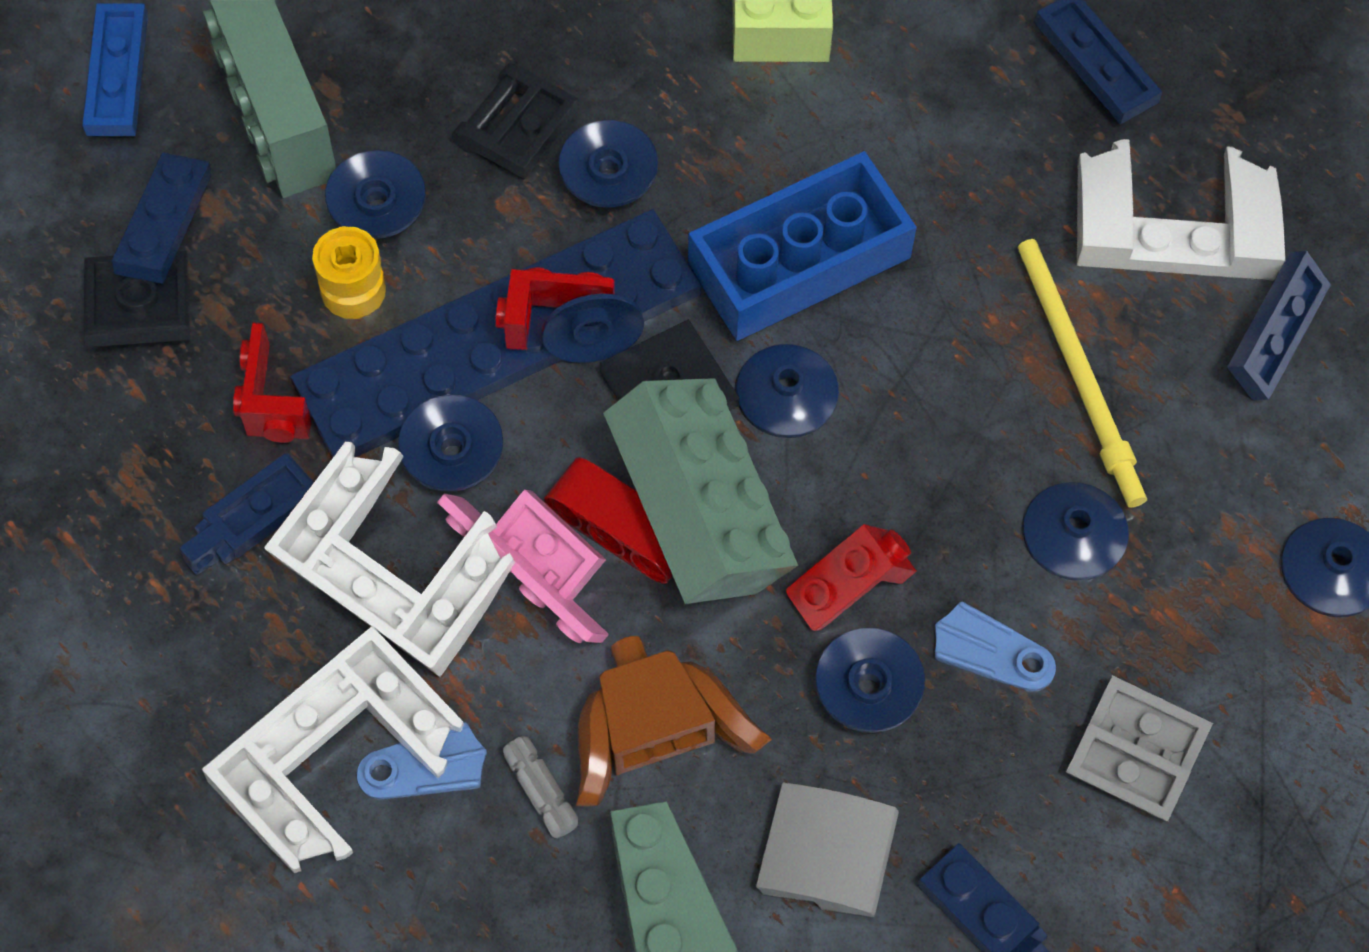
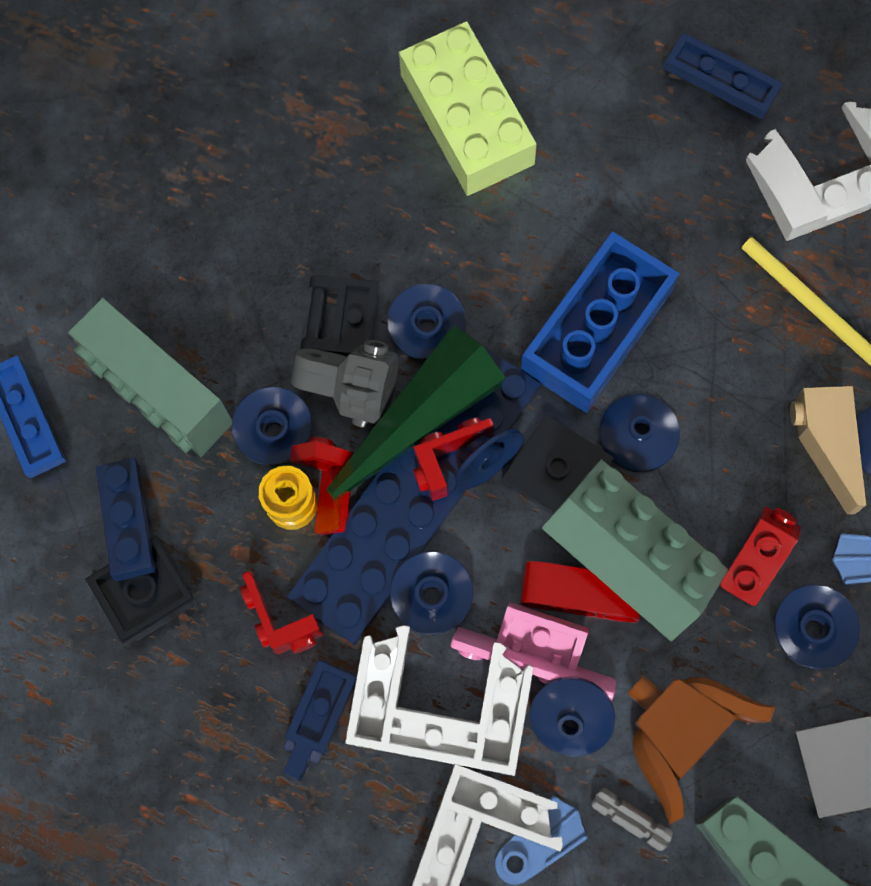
camera: 20 degrees left, 10 degrees up
none -> red bracket [290,437,354,535]
none -> dark grey piece [291,340,398,428]
none -> dark green wedge [326,326,506,501]
none -> dark blue dish [530,677,615,756]
none -> tan slope [790,386,866,515]

